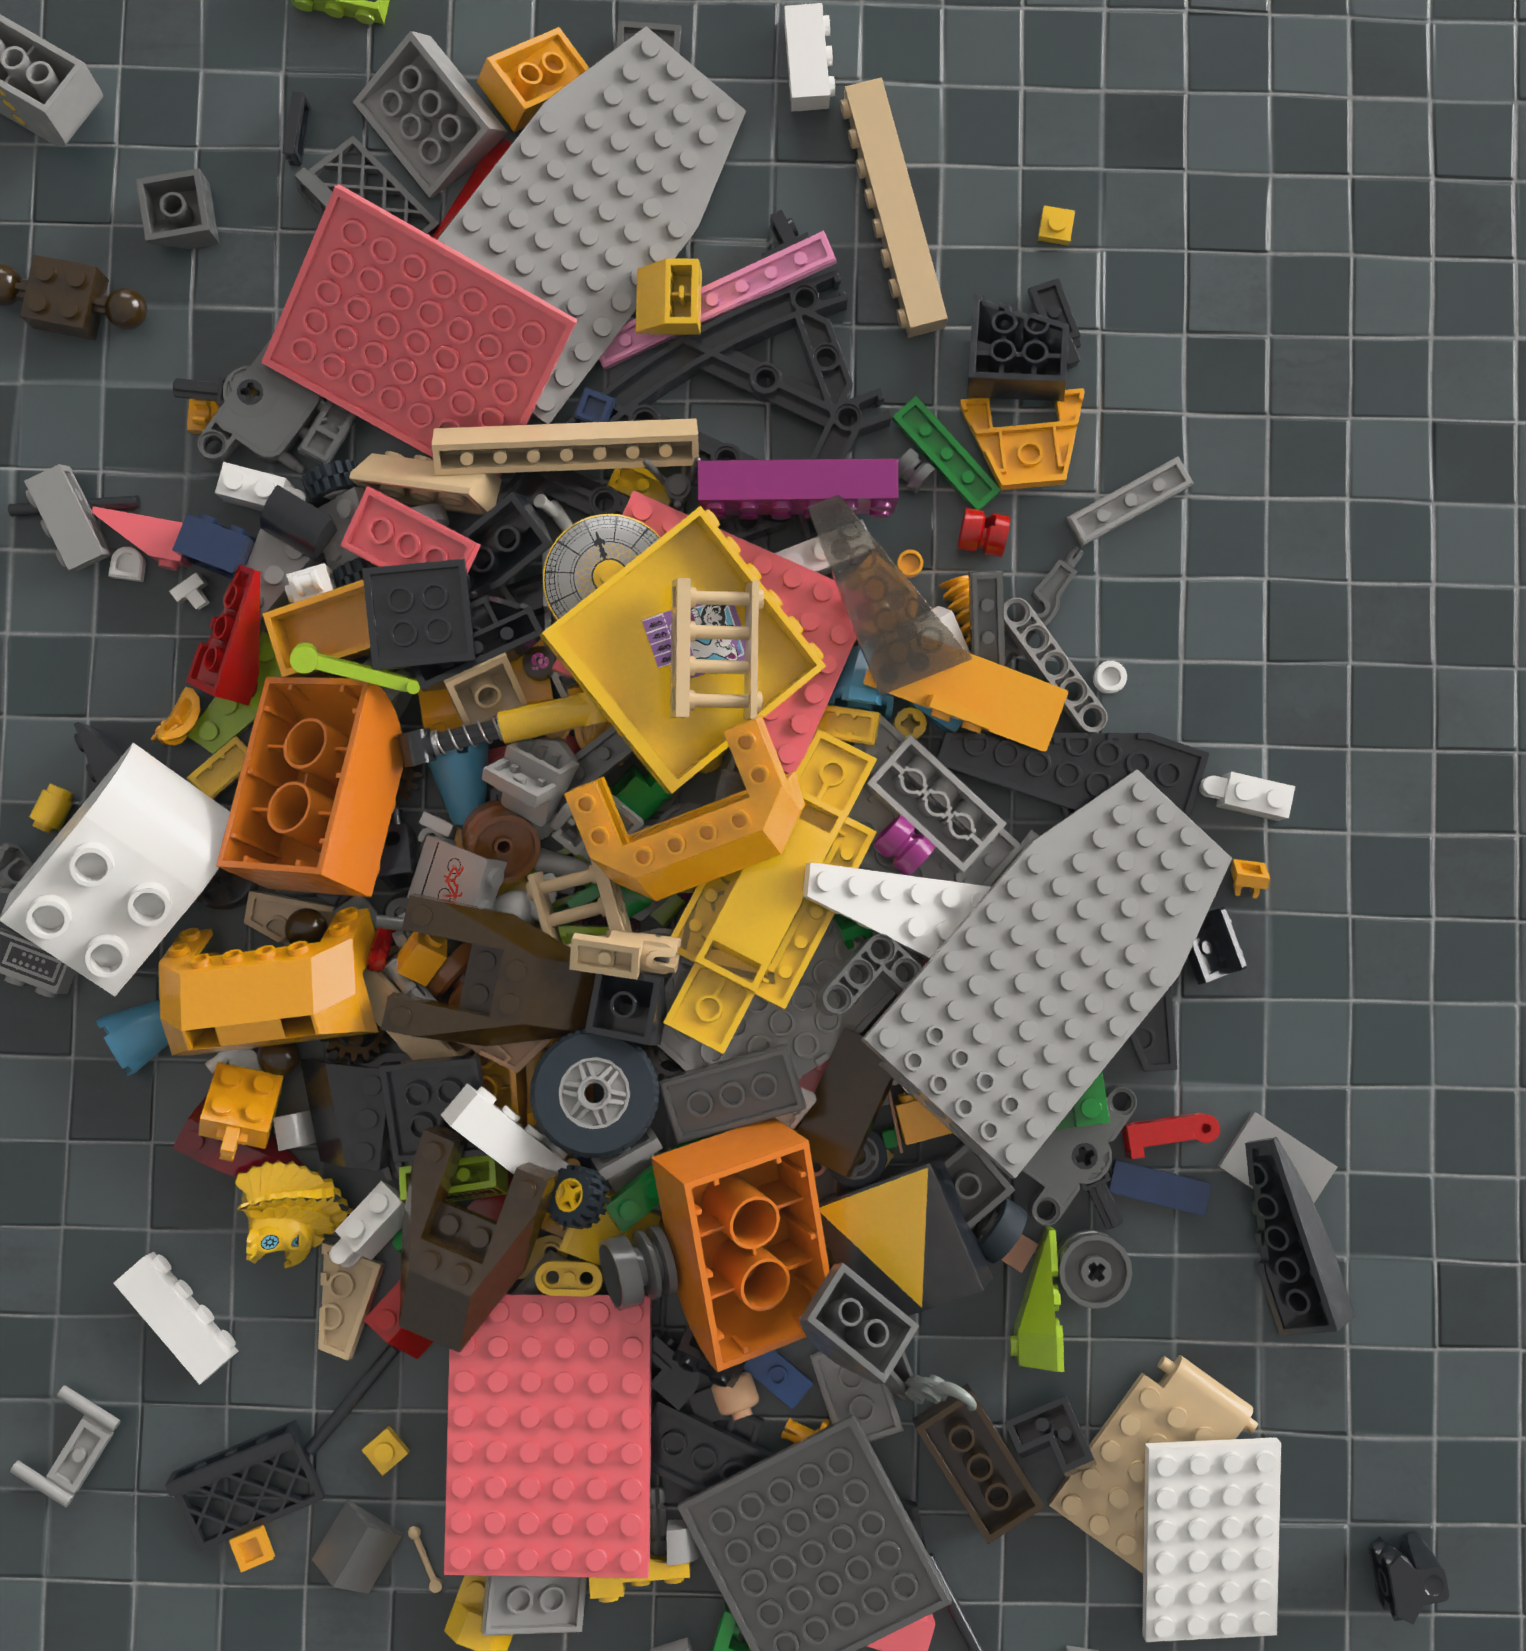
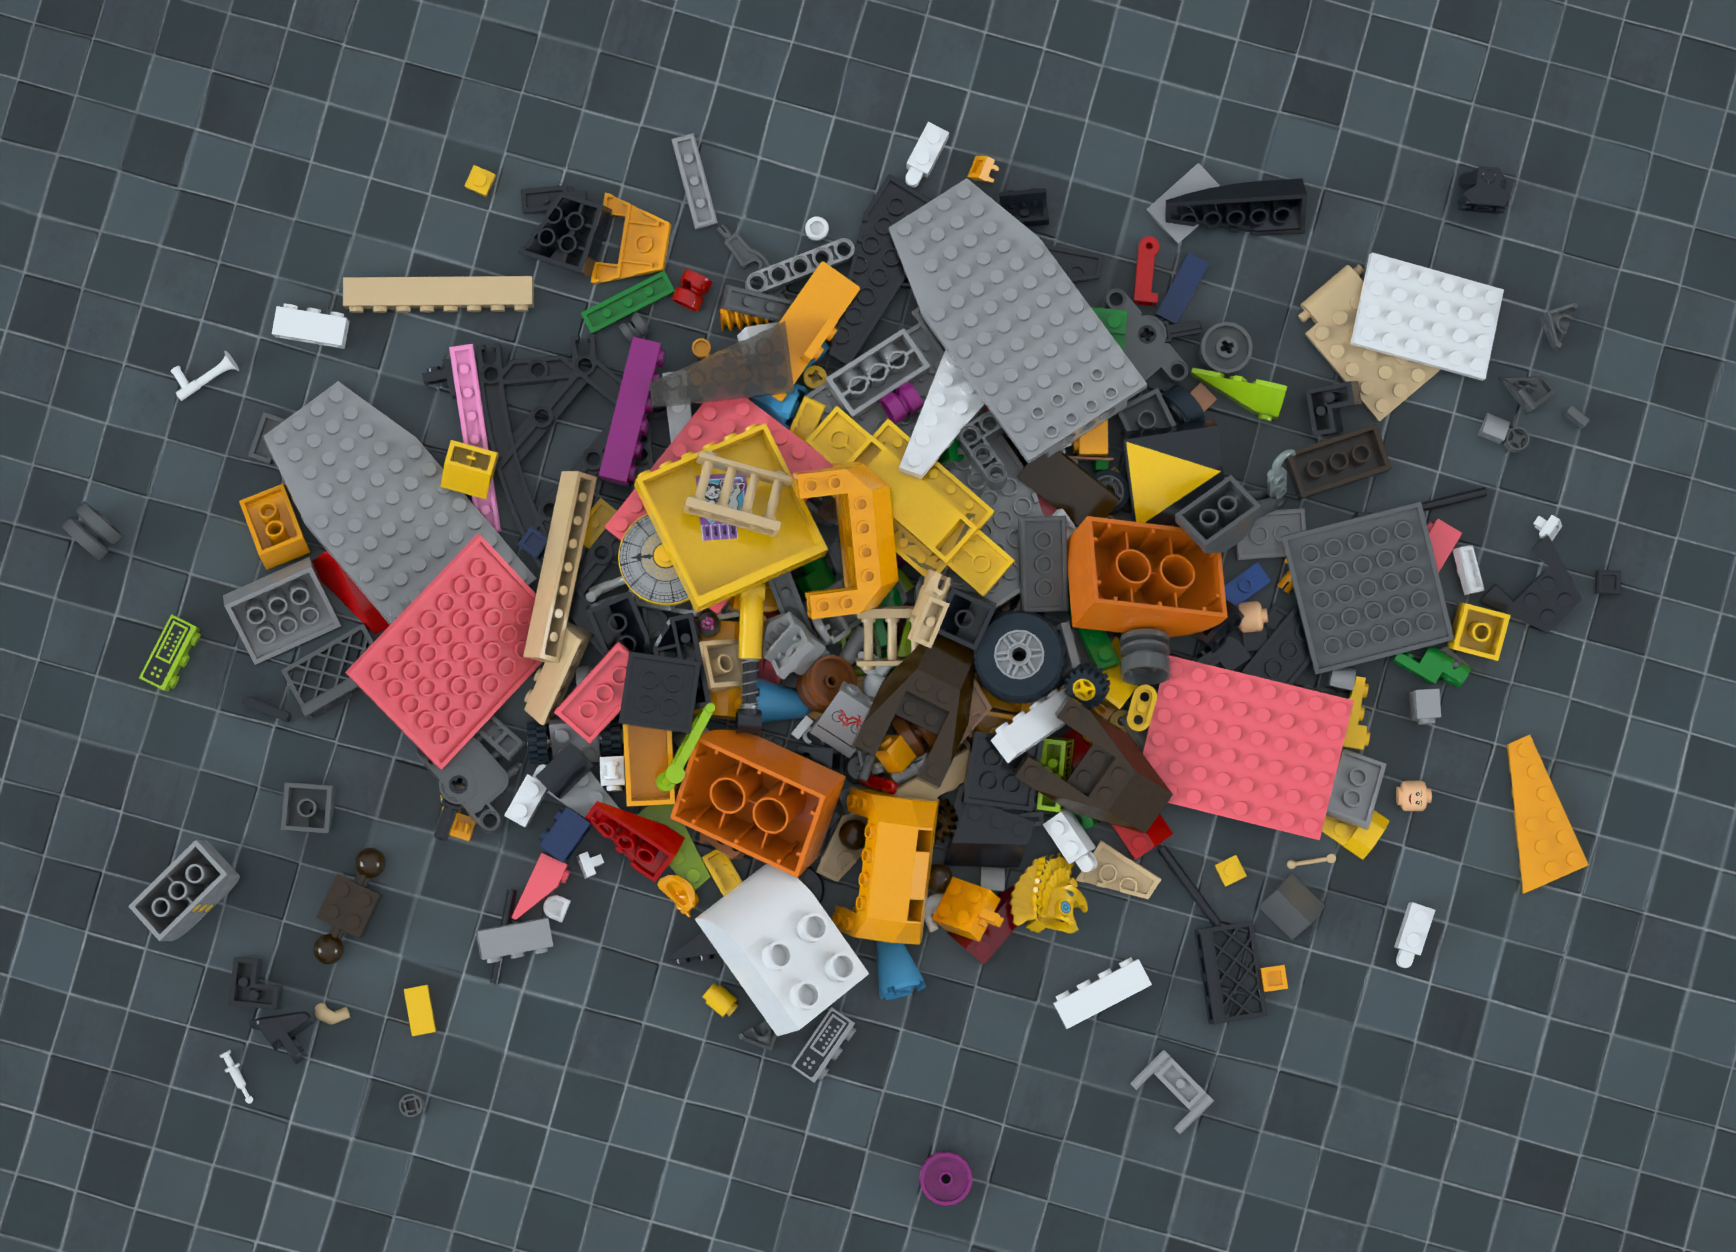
camera: 75 degrees left, 0 degrees up
dark grey plant [643,457,701,509] -> none

